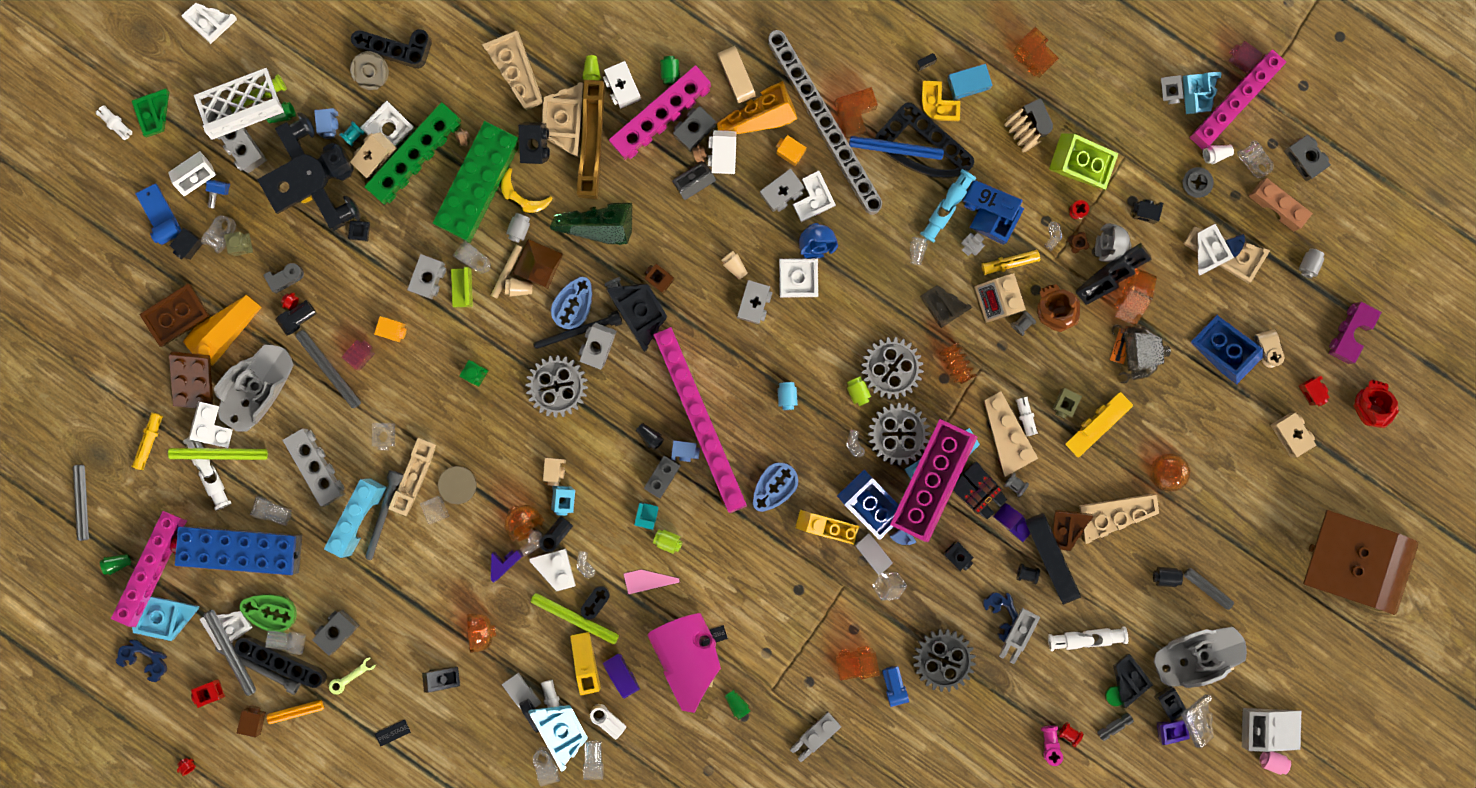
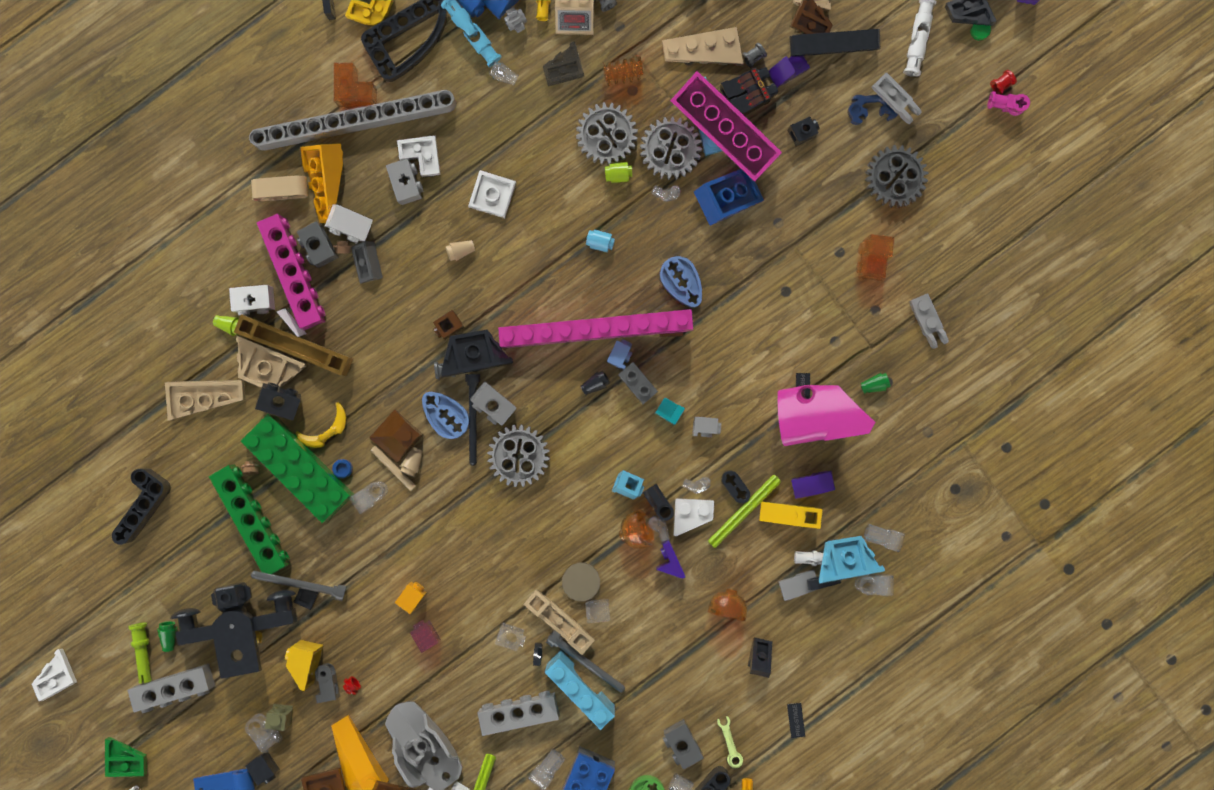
camera: 70 degrees left, 0 degrees up
white brick [168,151,216,196] -> none
white fence [194,68,284,140] -> none
blue piece [206,179,230,208] -> none
black piece [275,300,317,336] -> none
dark grey axle [295,330,361,408] -> none
medium blue brick [314,108,339,139] -> none
teal bush [339,121,365,146] -> none
dark tan tile [350,51,389,90] -> none
tan brick [350,132,396,178] -> none
white piece [360,101,415,147] -> none
light grey brick [407,254,446,299] -> none
lime panel [451,267,473,308] -> none
green brick [459,360,489,387] -> none
light grey brick [506,213,530,243] -> none
tan brick [543,458,566,486] -> none
clear green wedge [550,203,633,245] -> none
white piece [590,704,627,740] -> none
bright pink sticker [624,570,679,594] -> none
lime brick [653,529,683,554] -> none
green brick [660,56,680,85] -> none
light grey brick [737,280,773,325] -> none
light orange brick [776,135,807,167] -> none
yellow slope [795,510,859,545] -> none
blue cylinder [799,223,838,259] -> none
blue axle [849,136,944,160] -> none
light grey slope [854,533,893,575] -> none
clear panel [872,572,907,601] -> none
blue piece [882,666,909,707] -> none
medium blue tile [890,530,916,545] -> none
white pin [1016,397,1038,437] -> none
black bush [1016,564,1040,585] -> none
dark grey axle [1097,713,1134,741] -> none
none -> dark grey piece [251,571,346,601]
none -> white sticker [276,308,306,337]
none -> yellow slope [285,640,323,691]
none -> blue tile [332,459,353,478]
none -> black tile [533,643,543,666]
none -> light grey brick [692,417,721,437]

